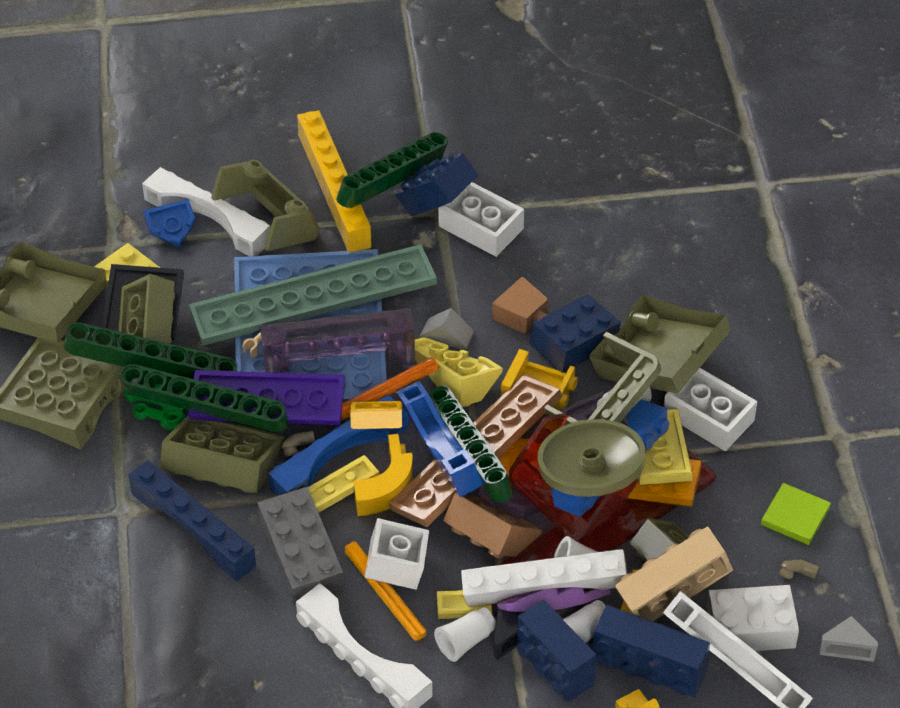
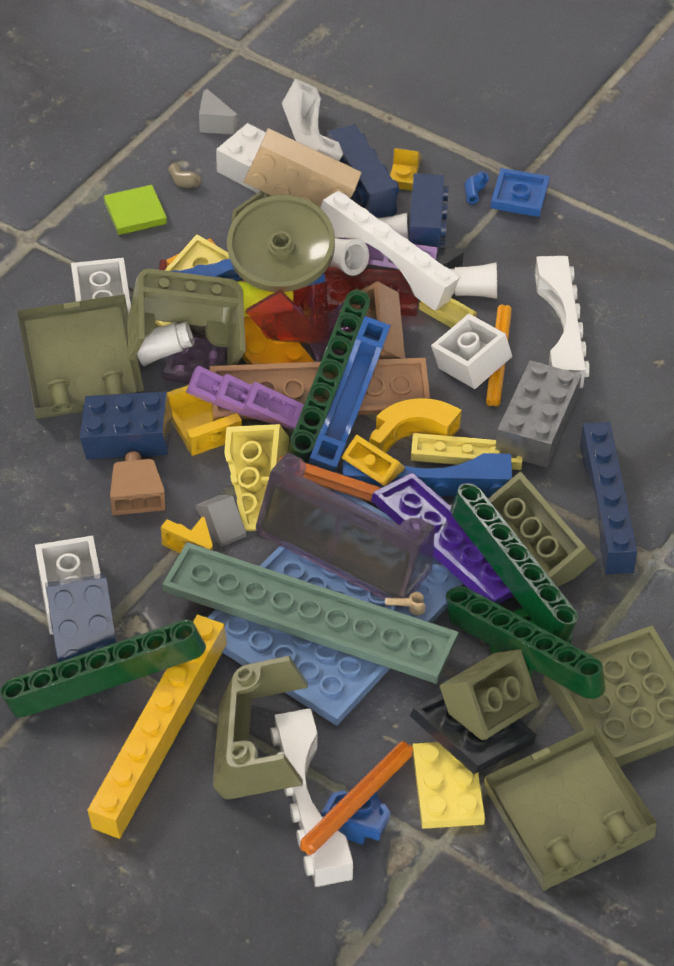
camera: 140 degrees left, 0 degrees up
none -> yellow slope [161,517,213,553]
none -> medium lavender slope [186,365,304,430]
none -> orange axle [299,741,413,855]

